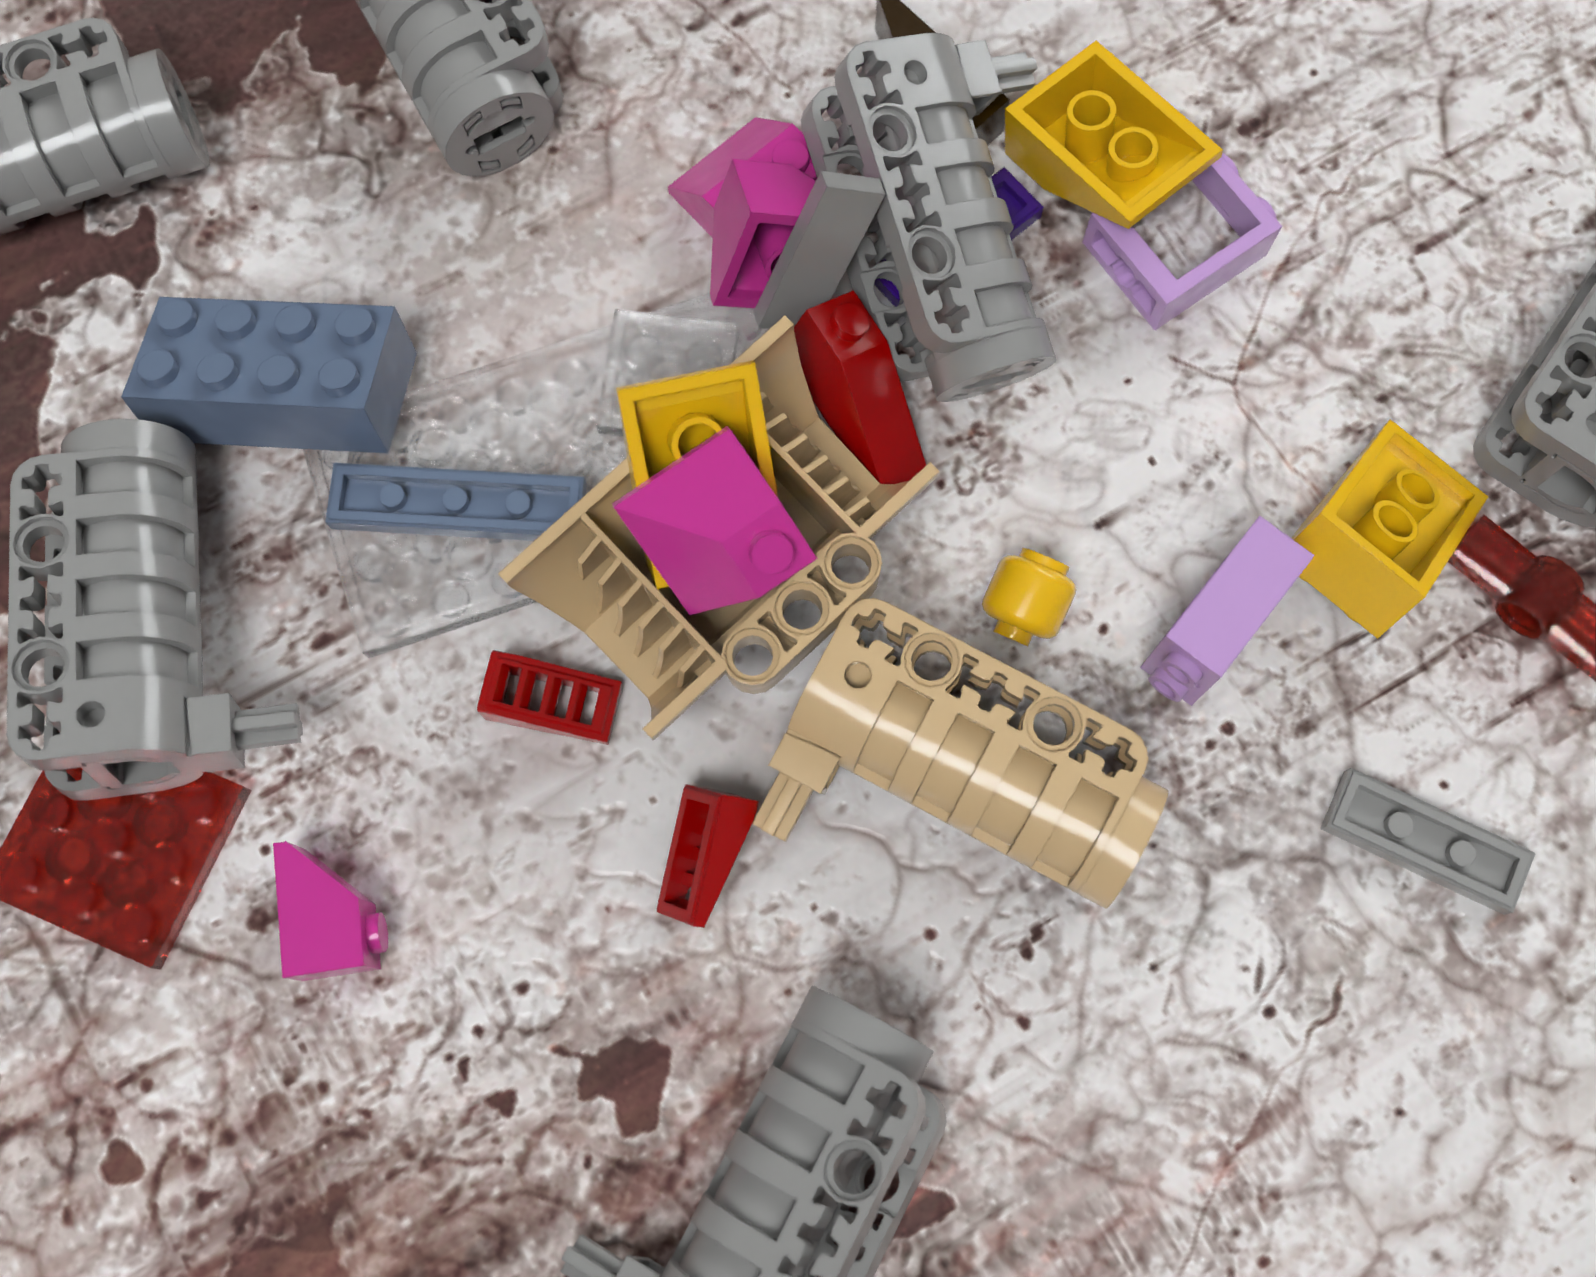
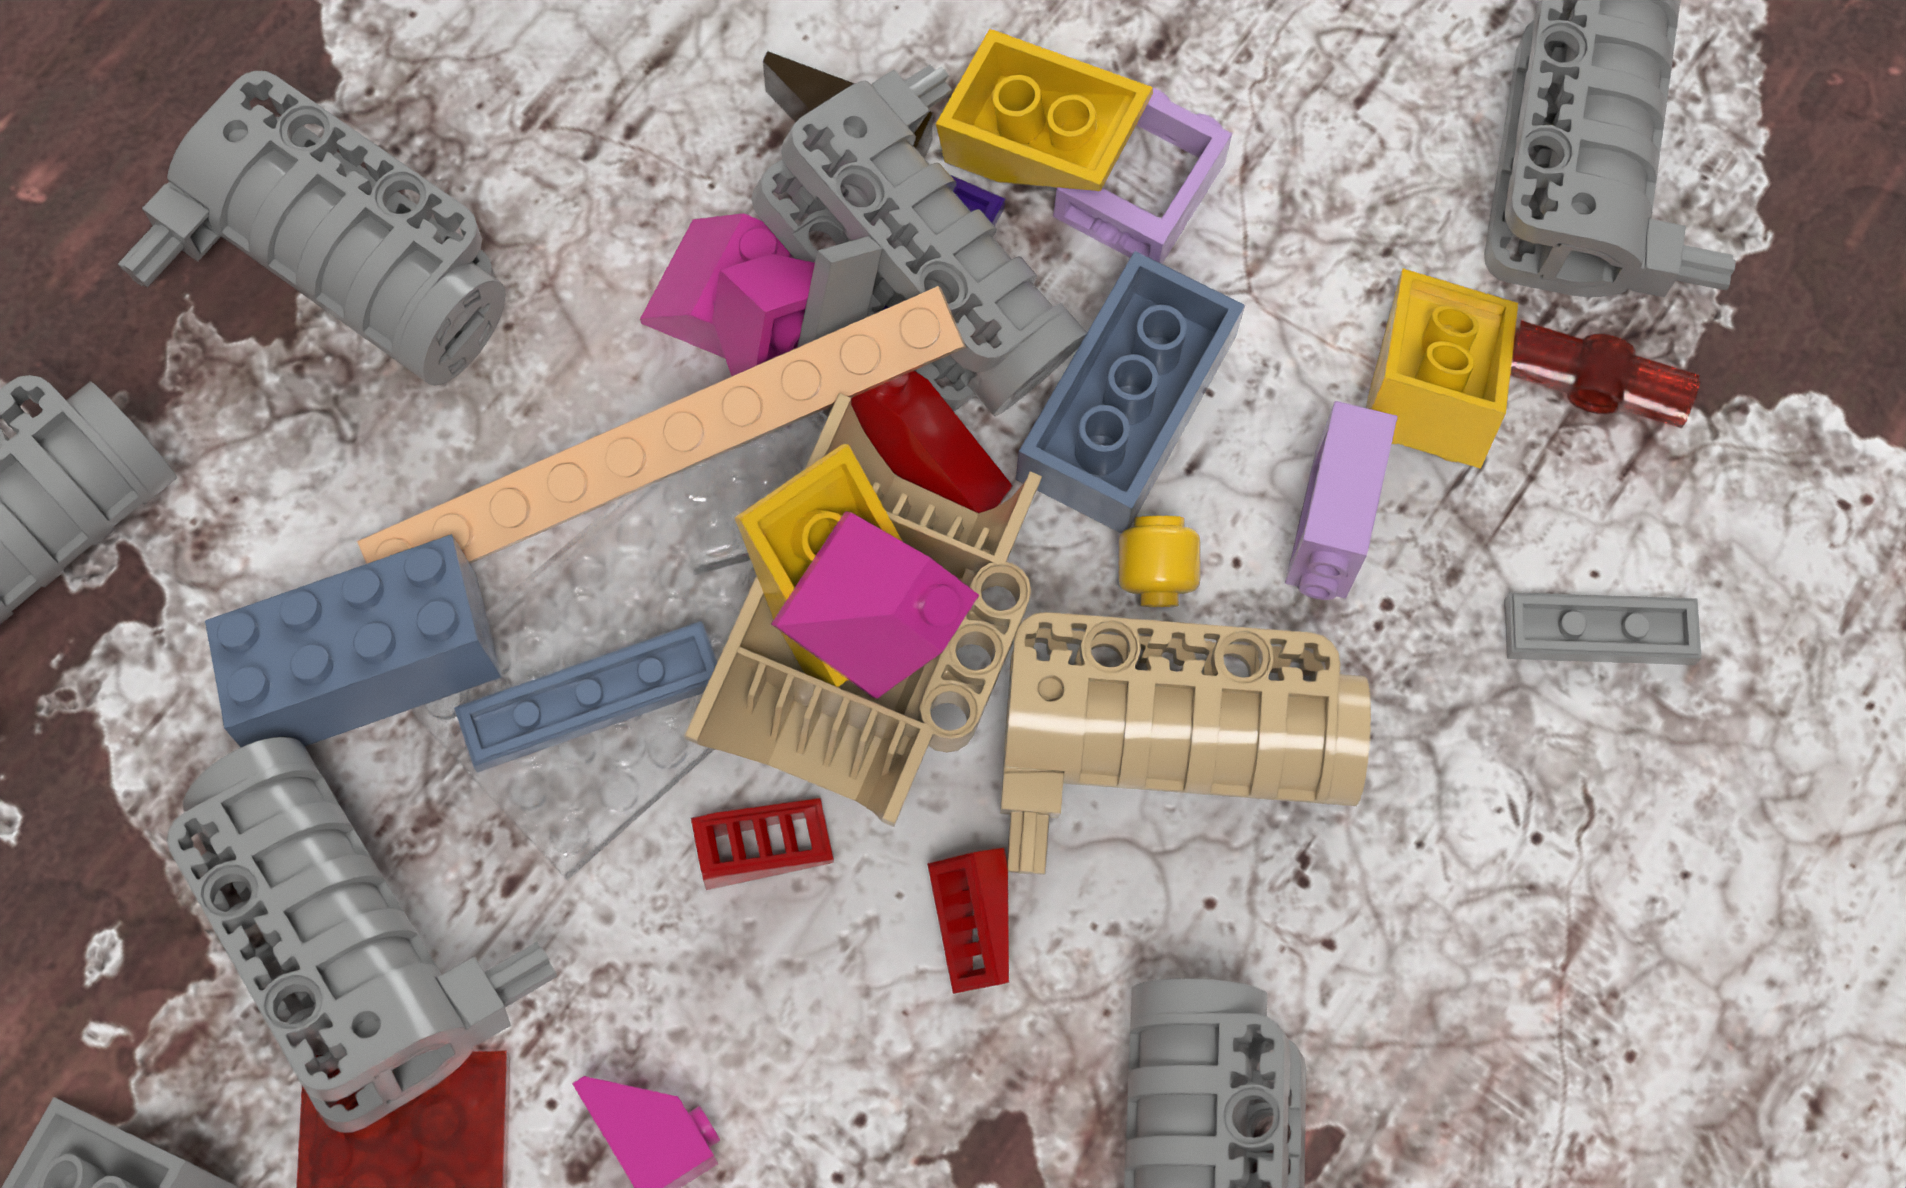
camera: 30 degrees left, 5 degrees down
none -> light nougat plate [357,286,966,564]
none -> sand blue brick [1015,251,1245,533]

